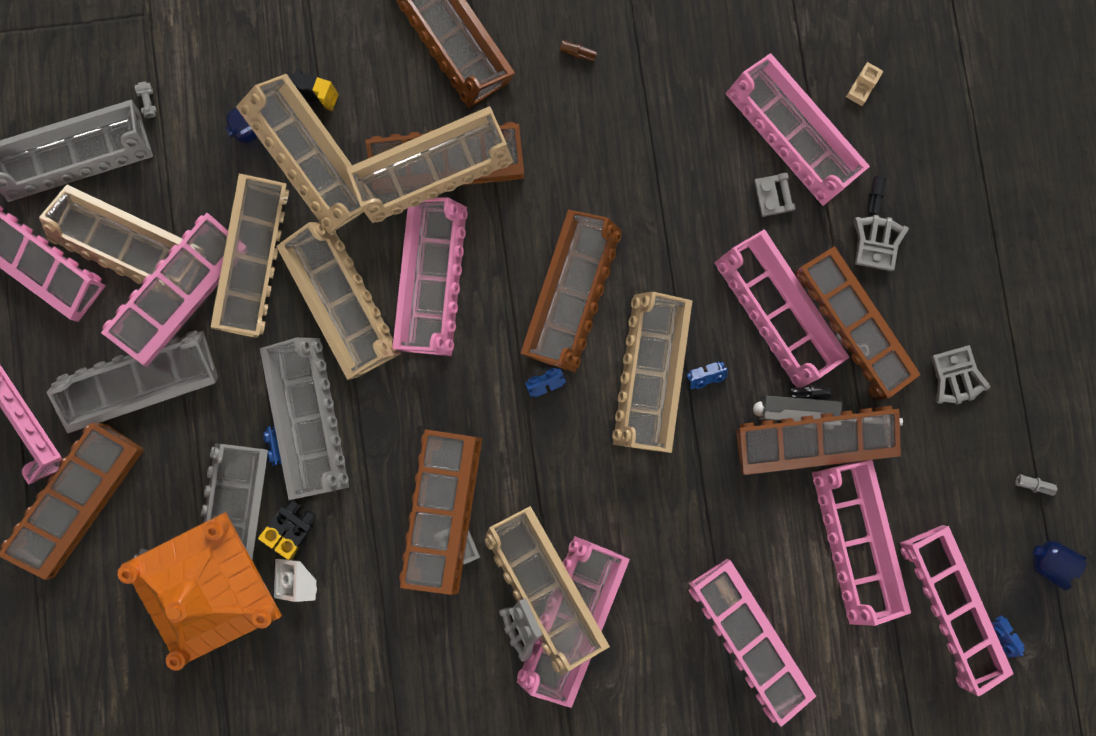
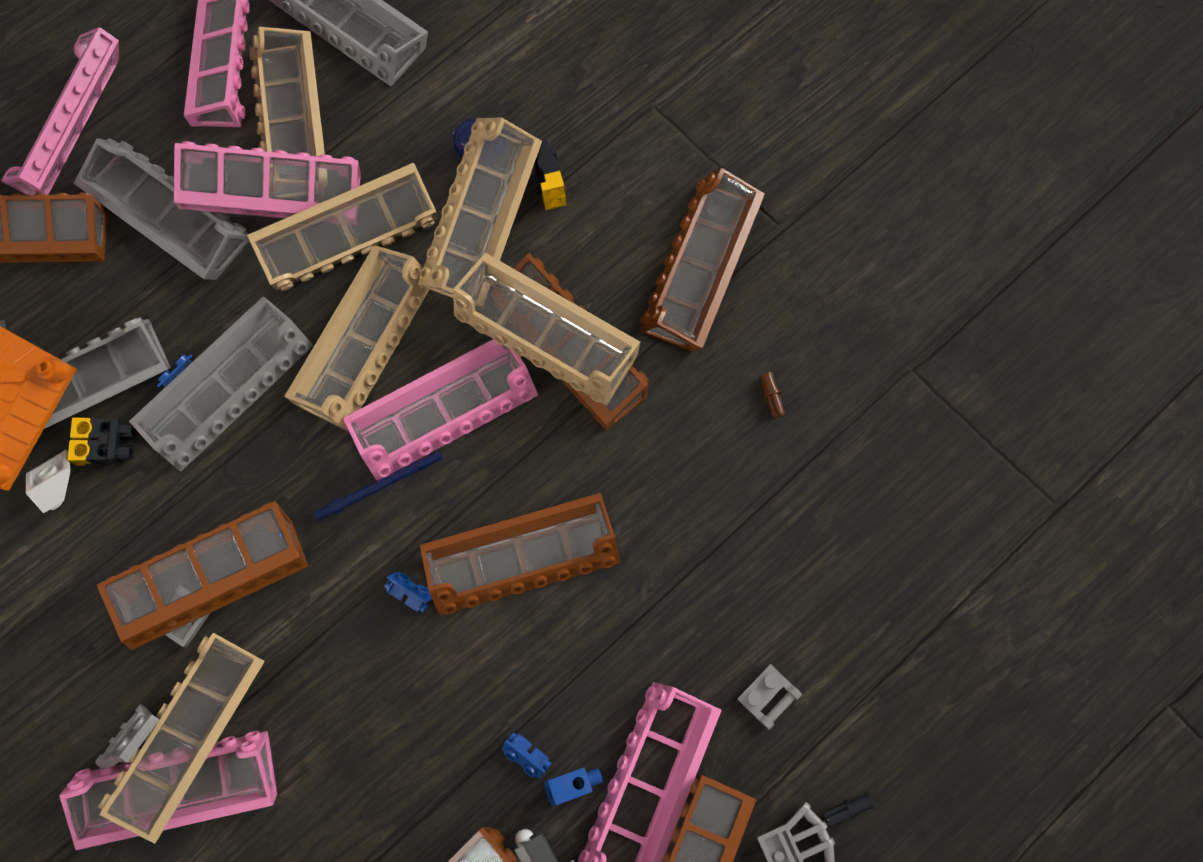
camera: 60 degrees right, 10 degrees down
light grey bar [135,82,157,118] -> none
window [612,292,692,453] -> none
window [725,53,870,206] -> none
tan slope [846,62,883,106] -> none
none -> clear blue bar [314,451,443,520]
none -> blue torso [543,768,603,807]

